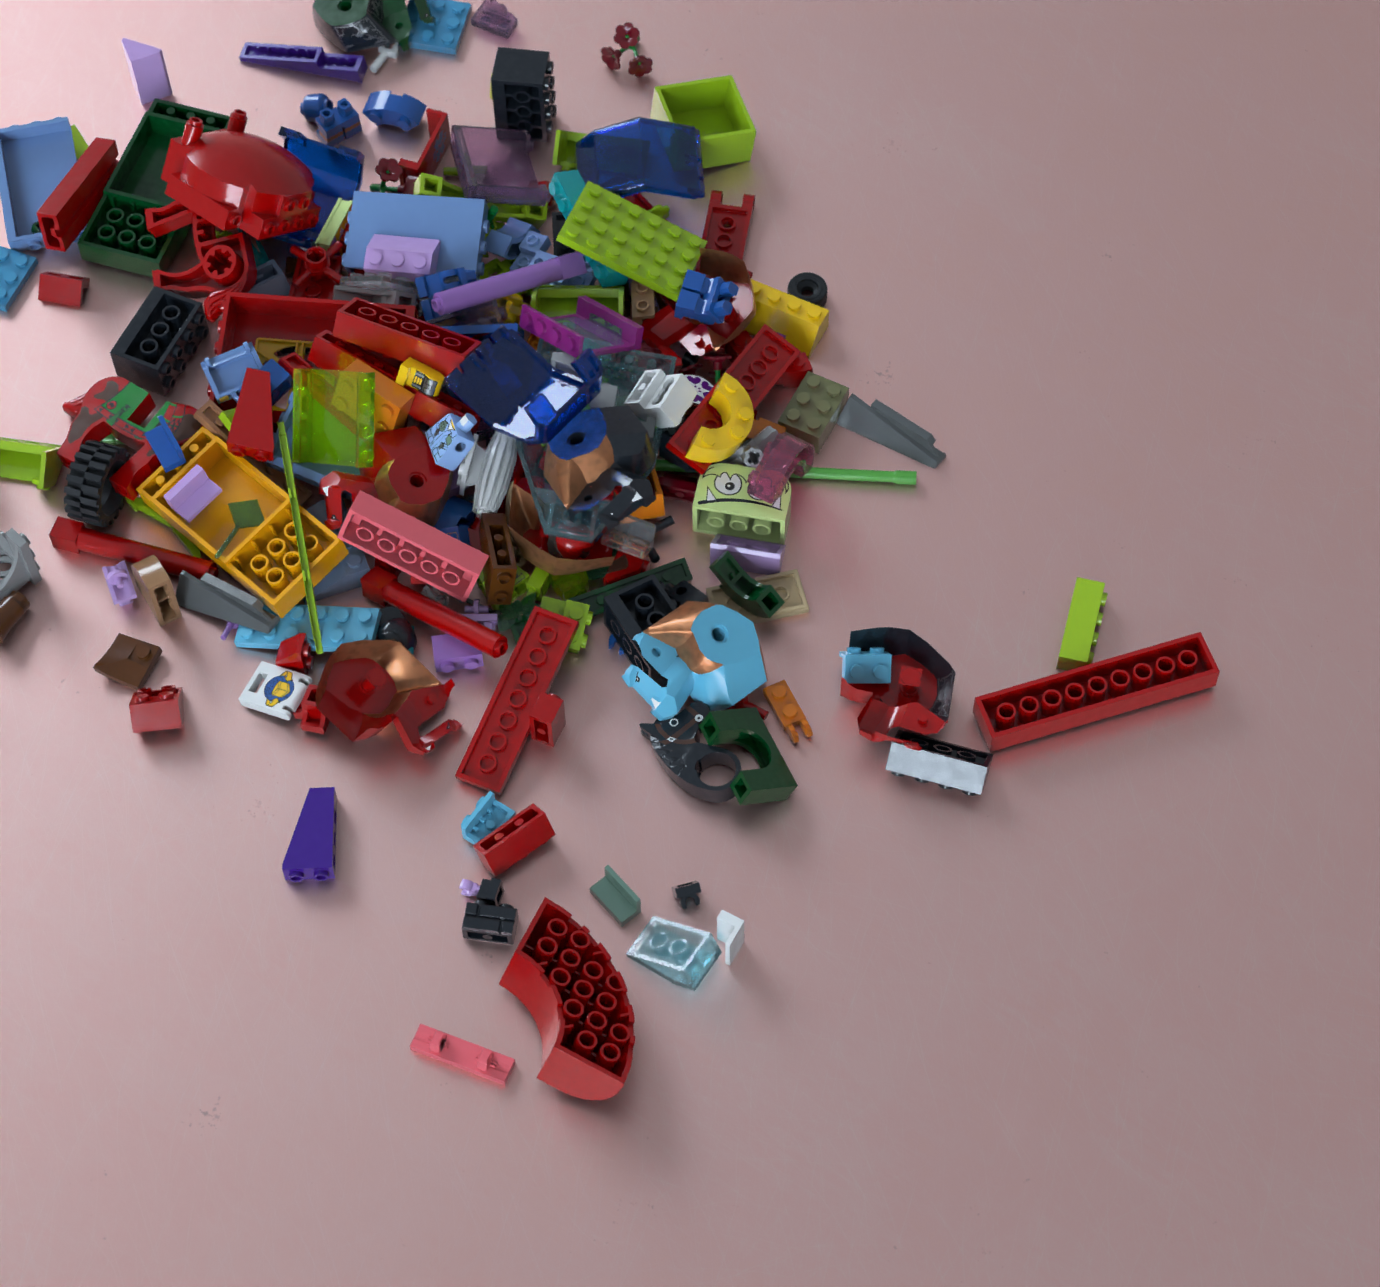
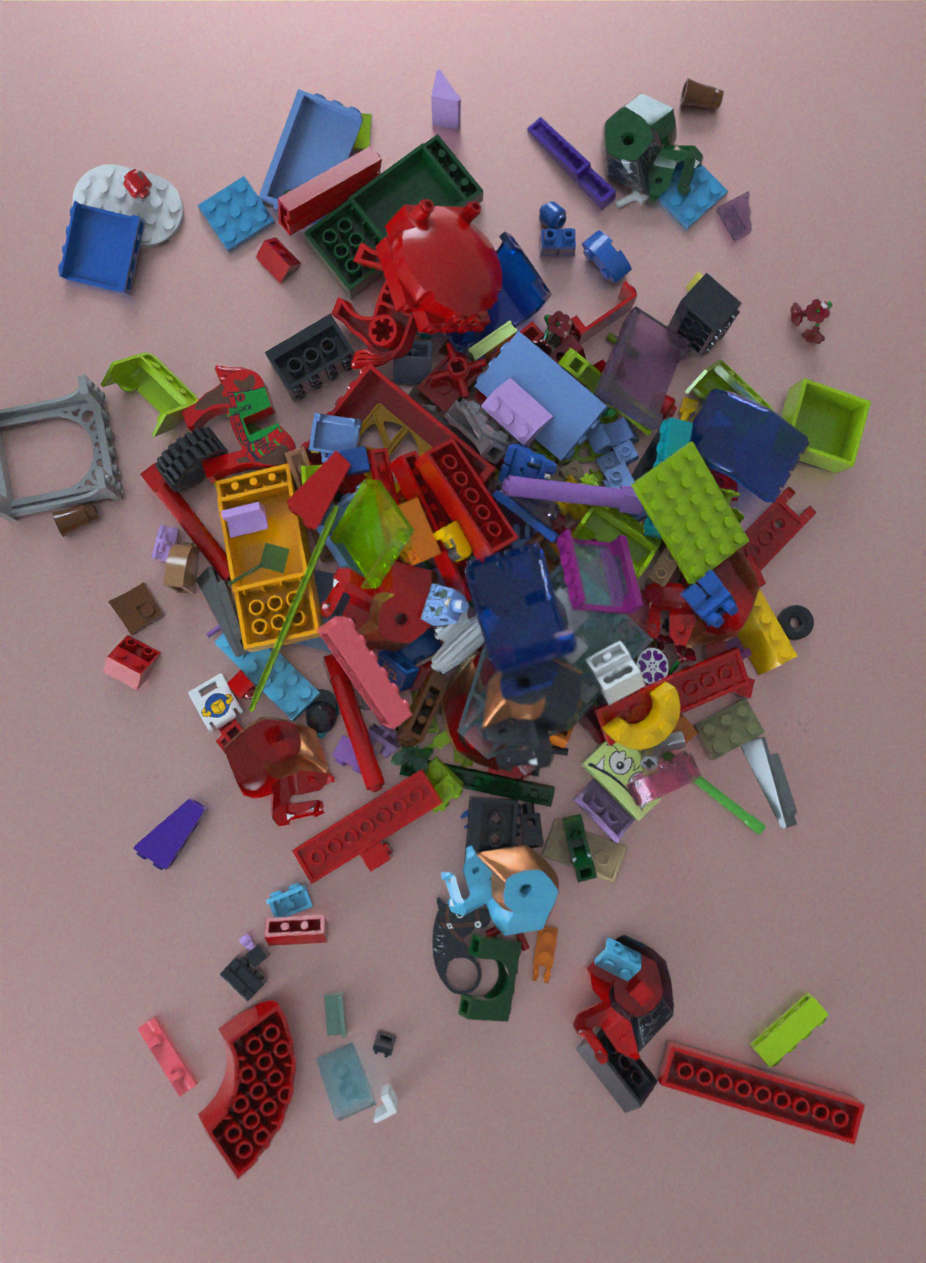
camera: 30 degrees right, 25 degrees up
blue panel [144,415,187,473] -> none

